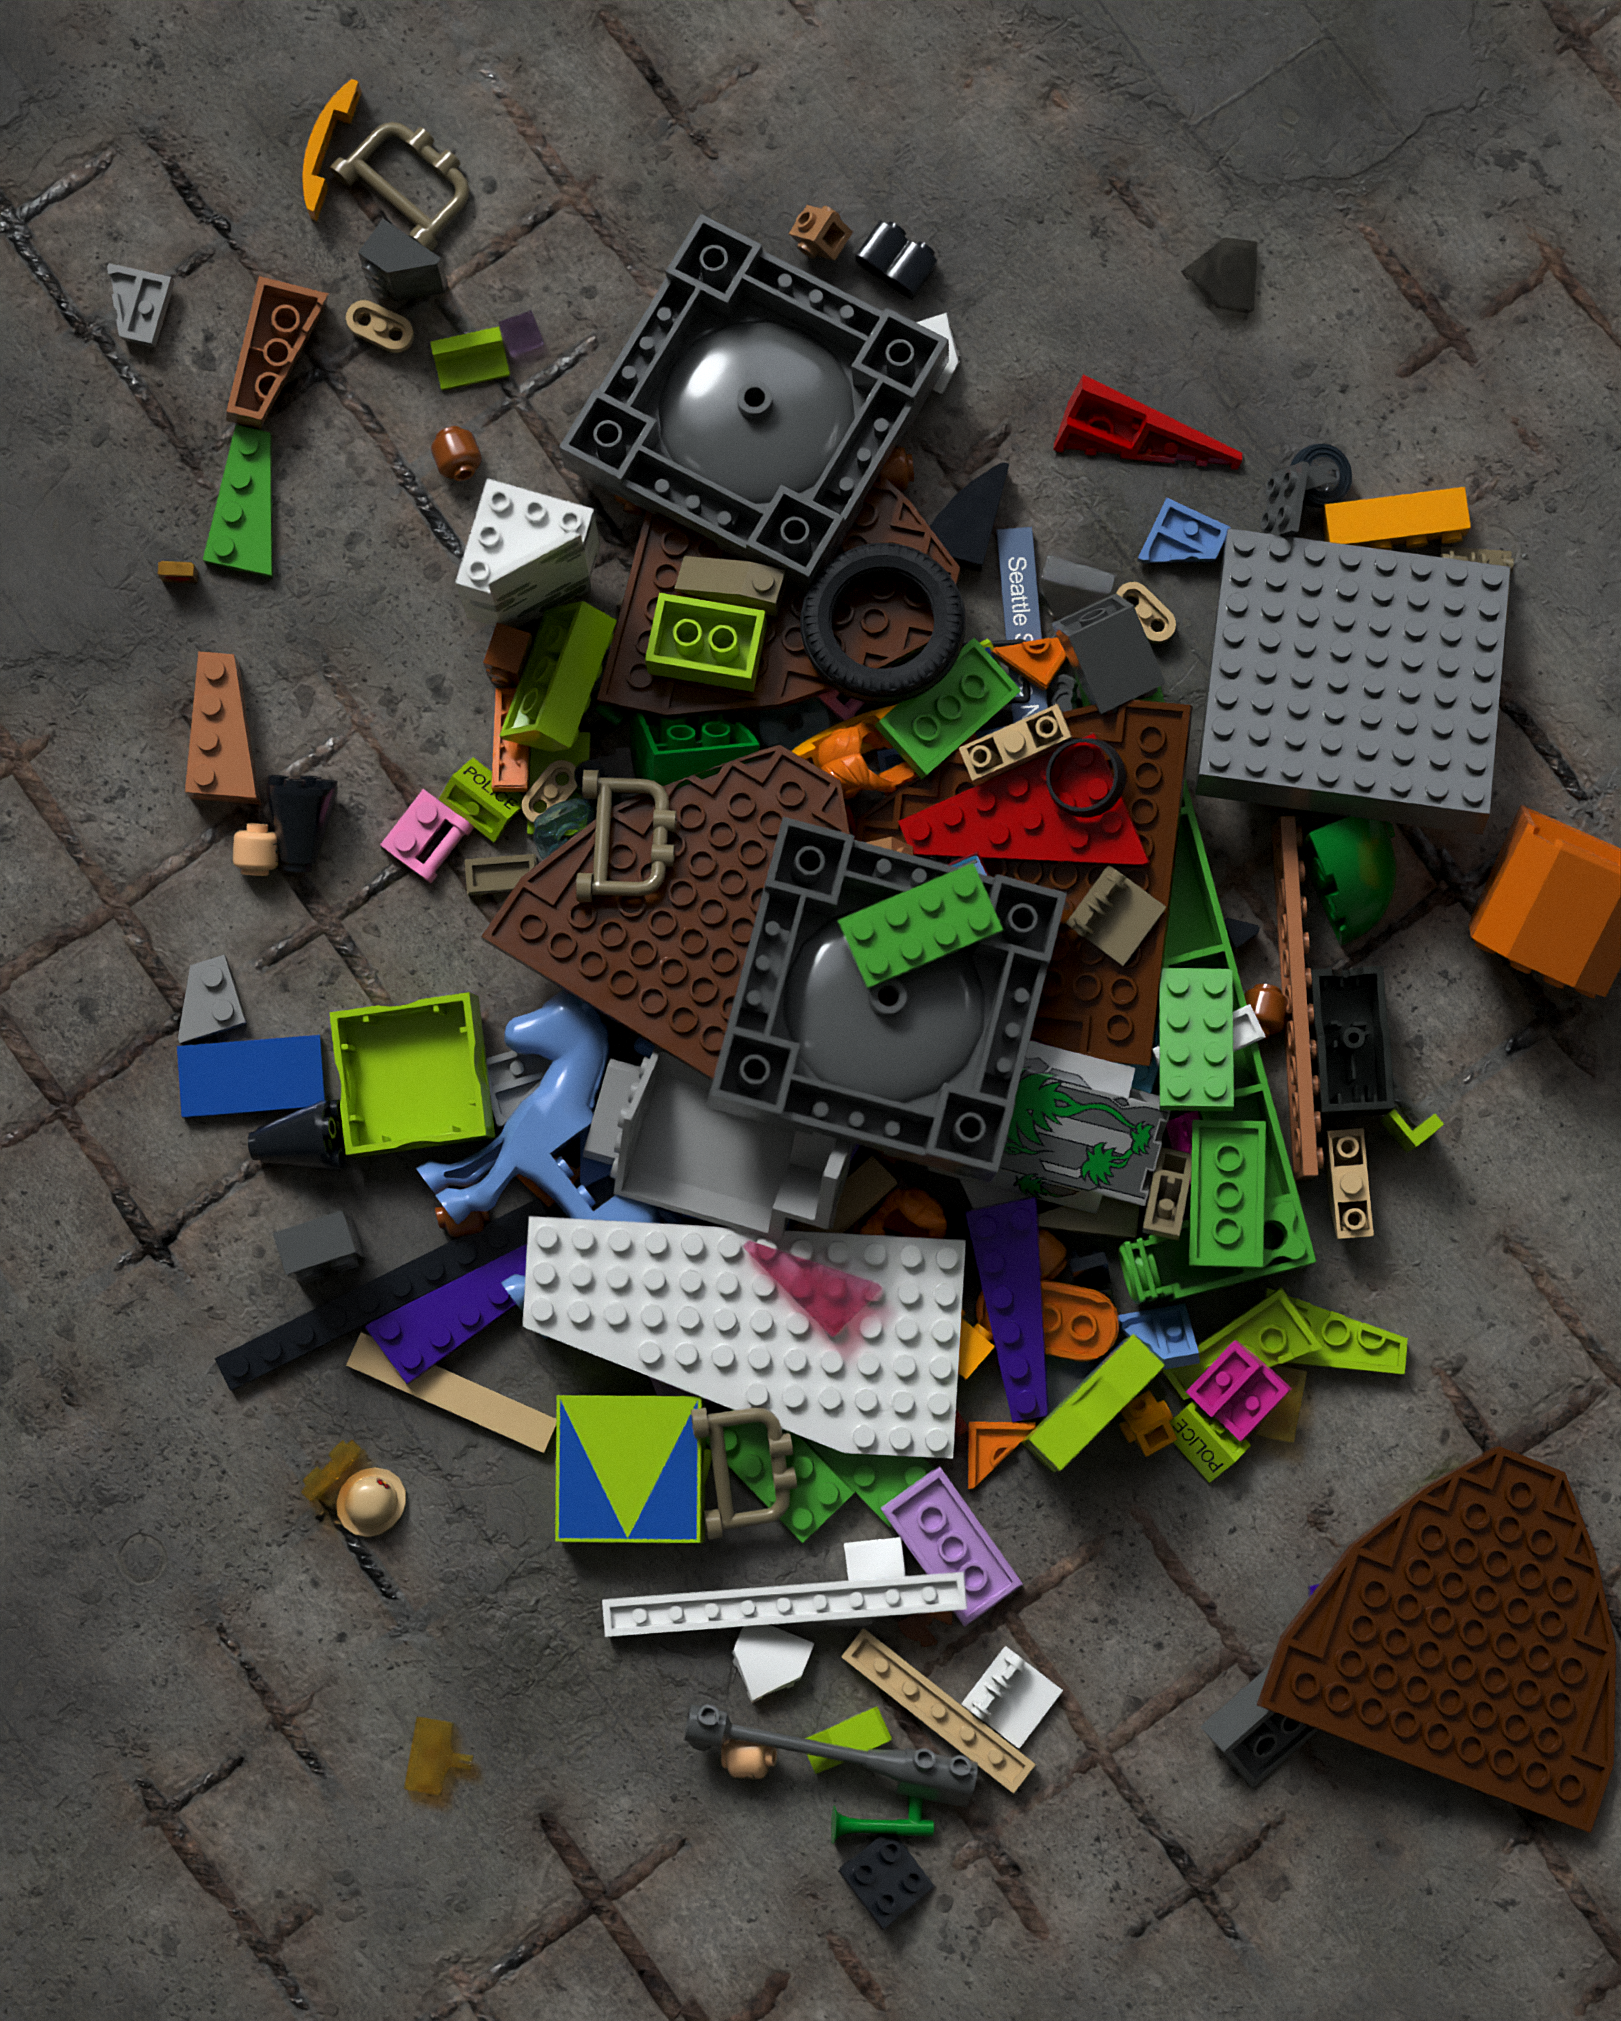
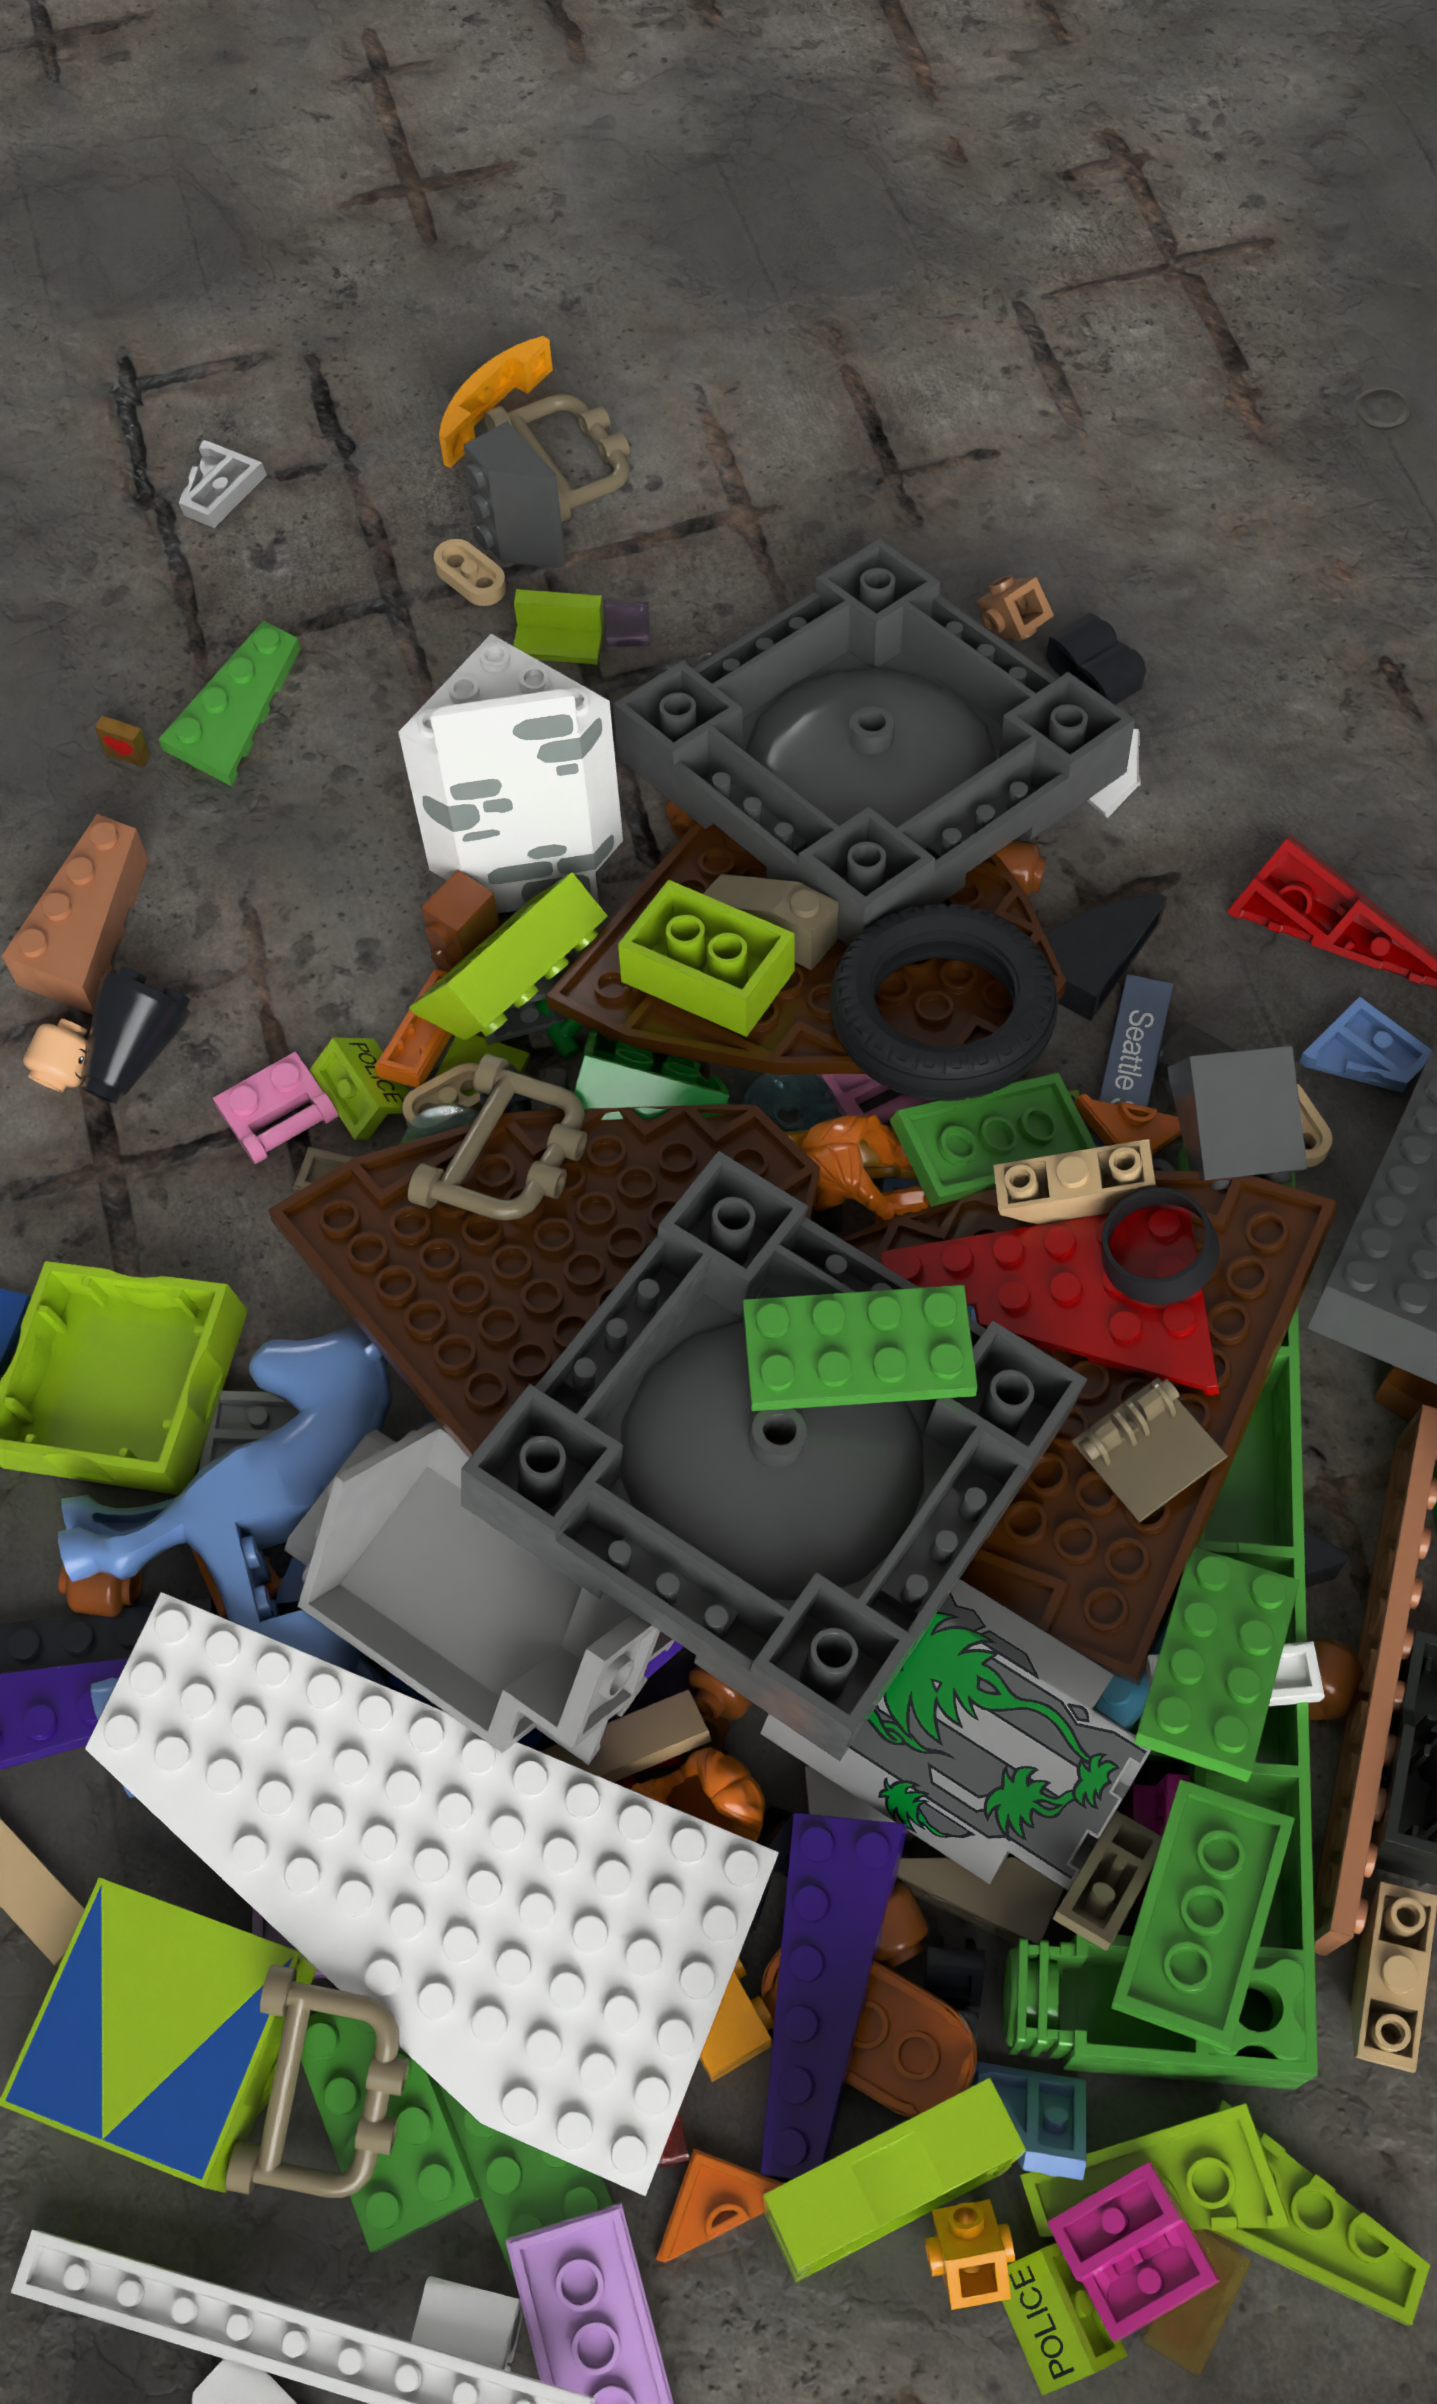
camera: 25 degrees right, 20 degrees down
nougat wedge [226,276,328,429] -> none
clear pink wing [742,1240,882,1337] -> none

